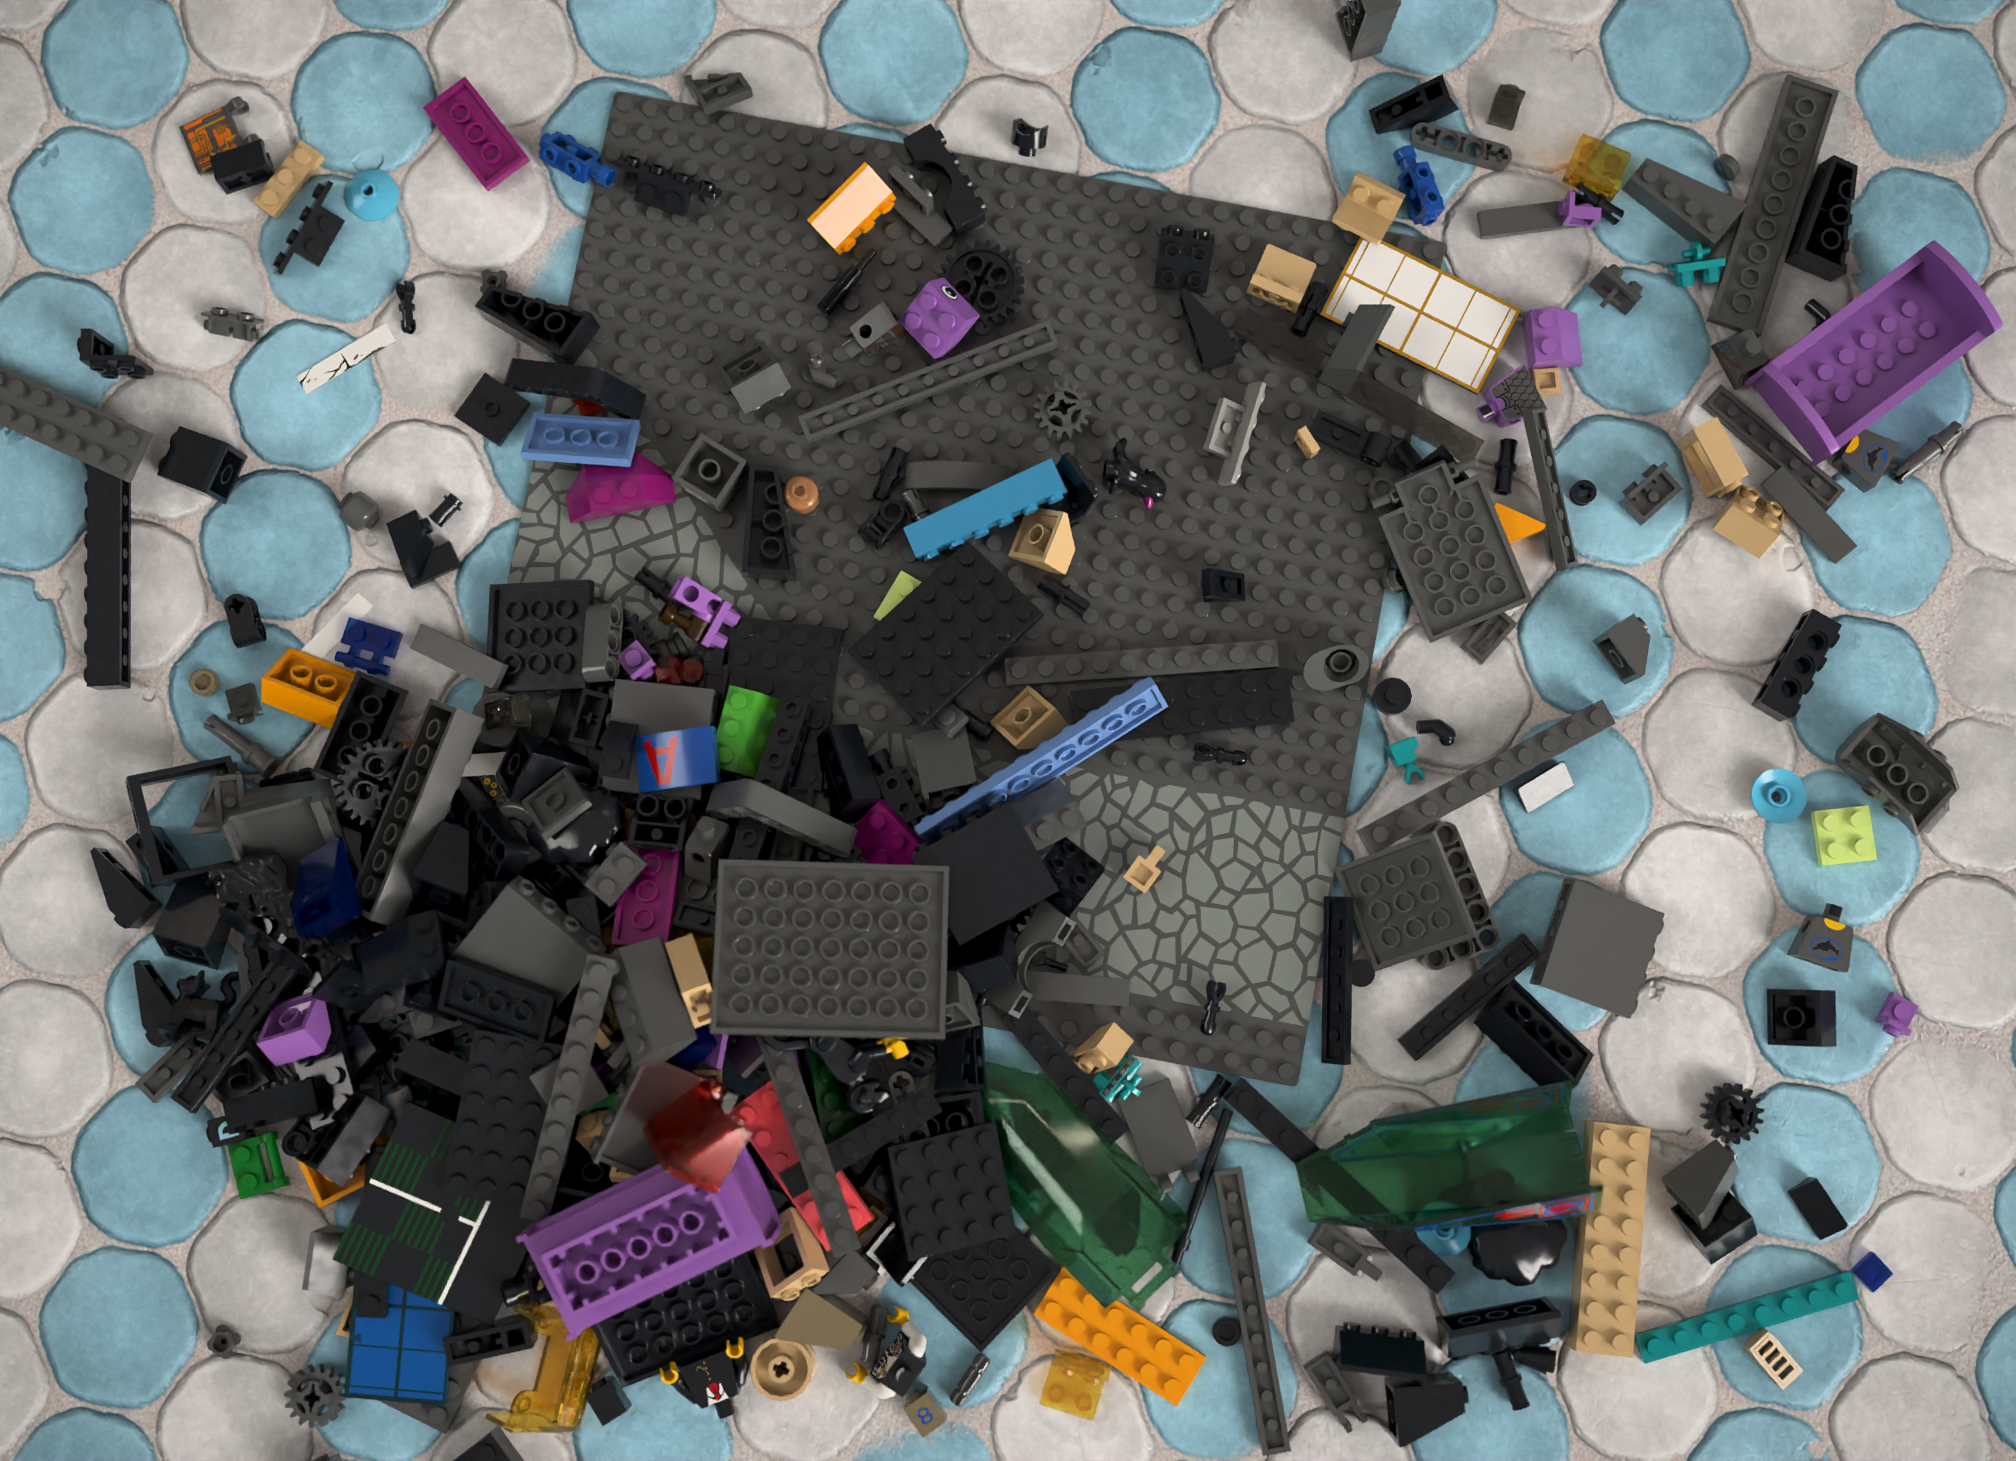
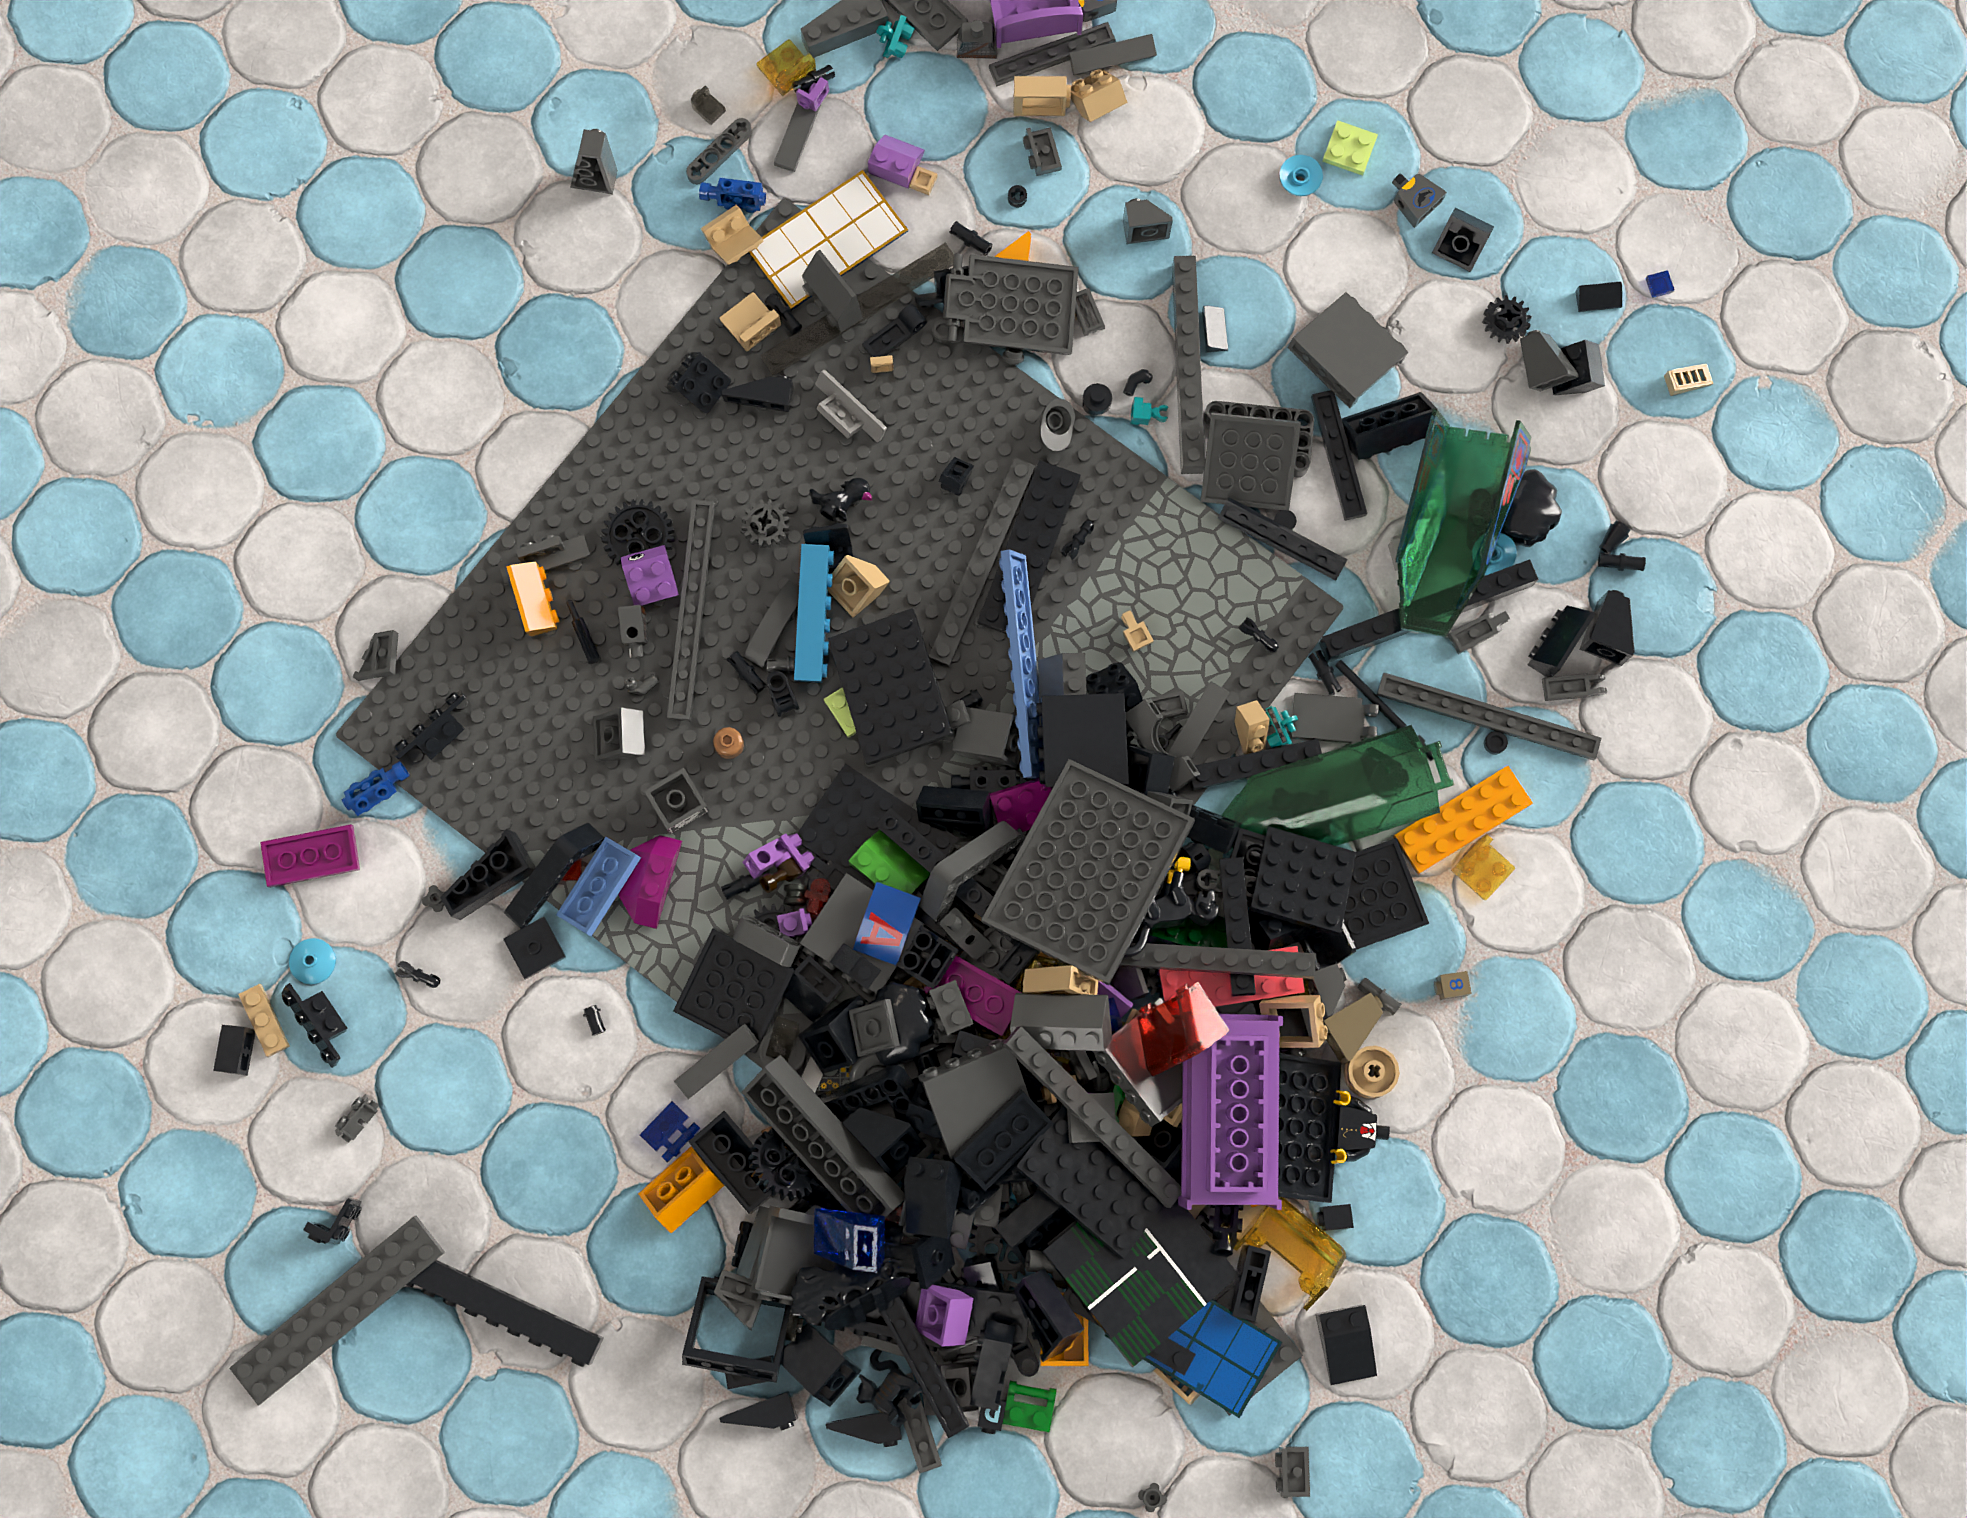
camera: 70 degrees left, 5 degrees down
black slope [157,426,248,505] -> none
flag [179,96,265,175] -> none
dark tan tile [189,669,220,697] -> none
dark grey pin [203,714,281,778] -> none
black piece [224,594,267,649] -> none
clear smoke bracket [225,683,263,725] -> none
dark grey gear [284,1363,349,1428] -> none
white sticker [296,323,396,394] -> none
white sticker [300,592,373,659] -> none
flat silver slope [302,1225,357,1290] -> none
dark grey head [337,491,380,531] -> none
black slope [386,510,434,578] -> none
black tile [400,541,462,589] -> none
black wedge [742,464,797,582] -> none
torso [845,1306,927,1399] -> none
black arch [903,123,987,237] -> none
dark grey axle [950,1353,990,1407] -> none
tan slope [990,685,1069,750] -> none
black piece [1011,118,1049,157] -> none
black axle [1037,573,1090,615] -> none
black slope [1369,74,1459,135] -> none
black slope [1435,1297,1562,1360] -> none
torso [1476,364,1548,428] -> none
dark grey tile [1522,407,1578,571] -> none
tan brick [1567,1119,1651,1358] -> none
dark grey hips [1589,264,1643,316] -> none
teal plate [1634,1270,1860,1364] -> none
black brick [1752,609,1842,722] -> none
dark grey slope [1835,713,1960,836] -> none
medium lavender bracket [1875,992,1919,1038] -> none

